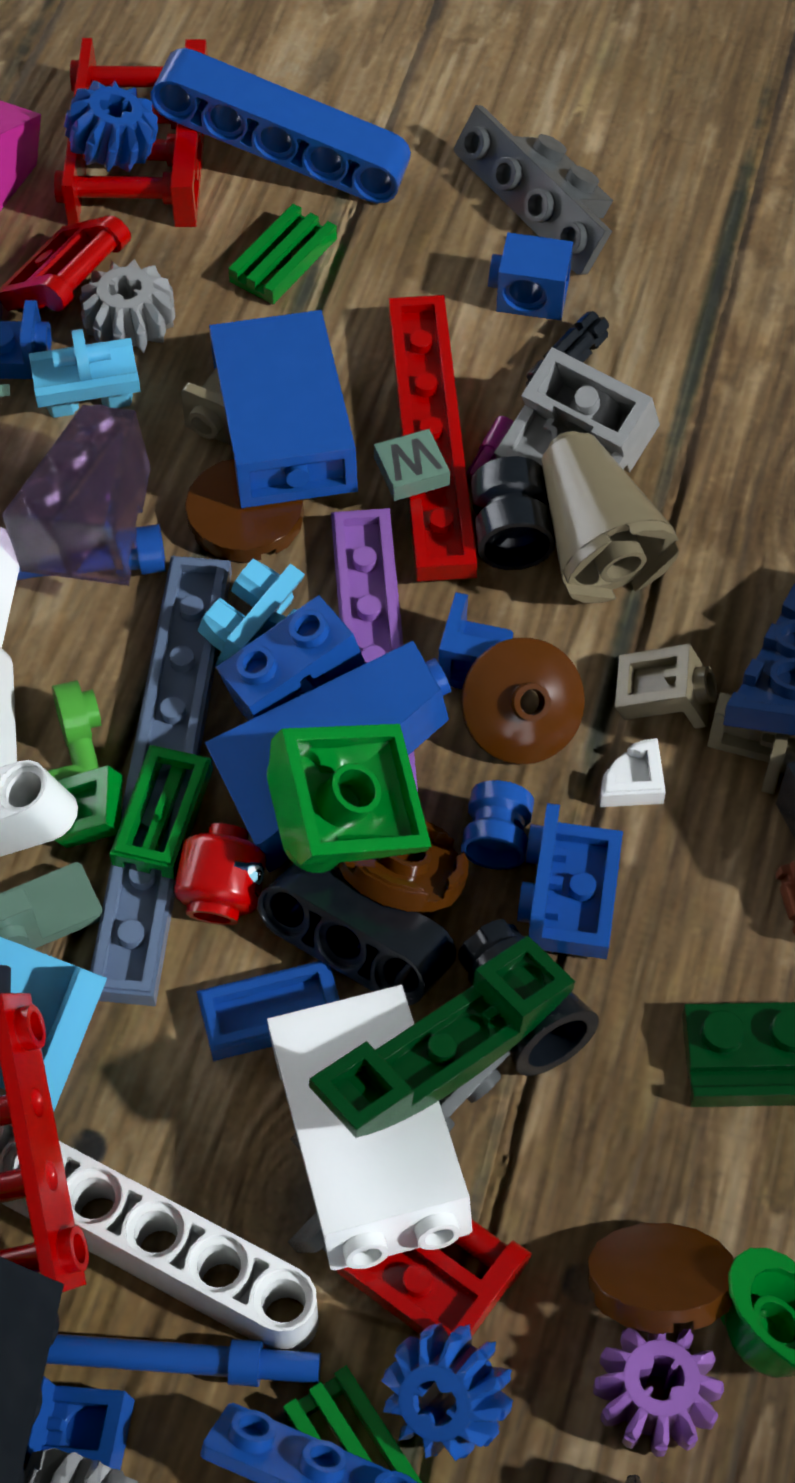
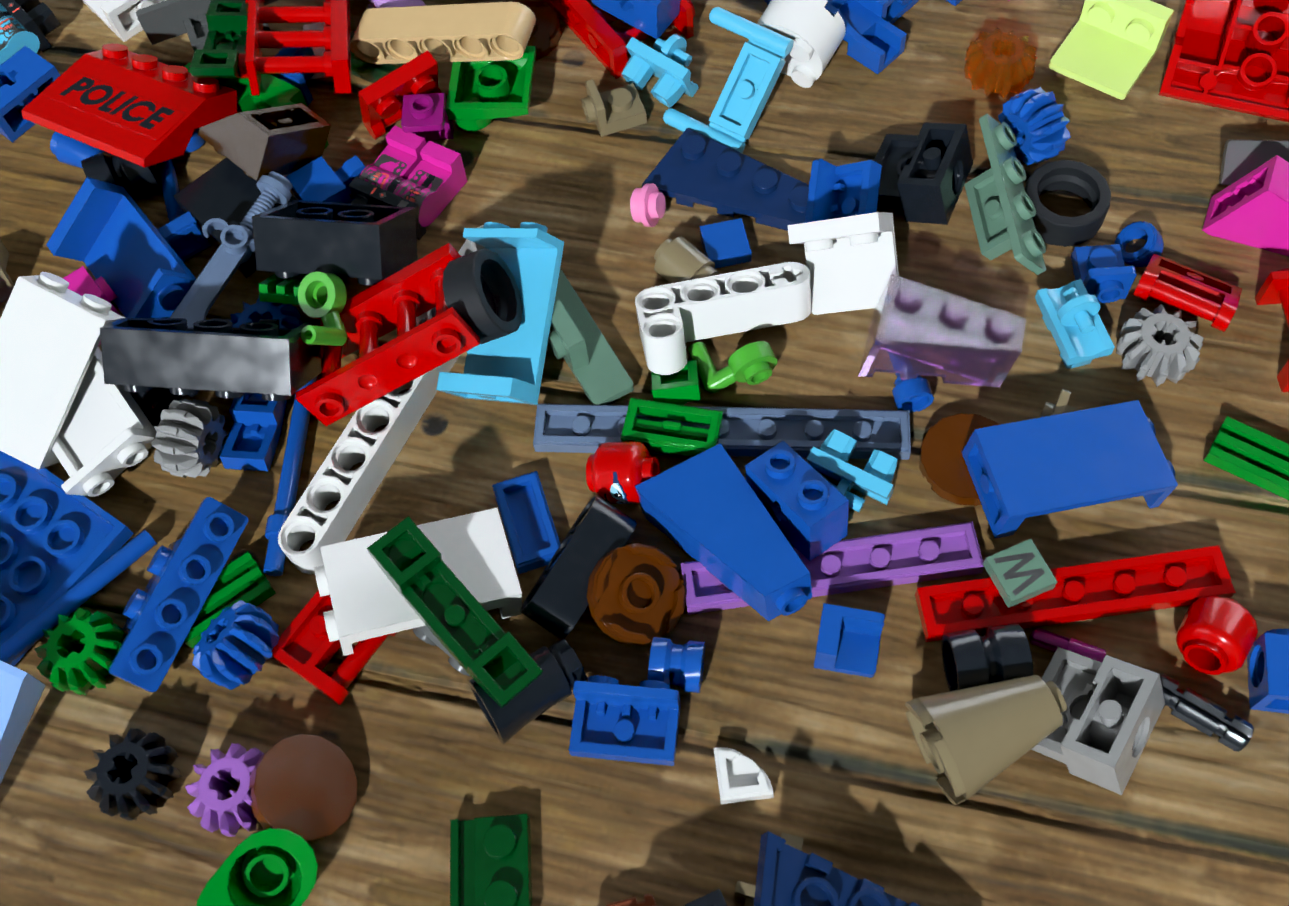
camera: 95 degrees right, 5 degrees up
green slope [267,724,432,873] -> none
reddish brown dish [461,638,585,764] -> none
dark tan bracket [615,644,717,729] -> none
none -> red head [1175,596,1258,675]

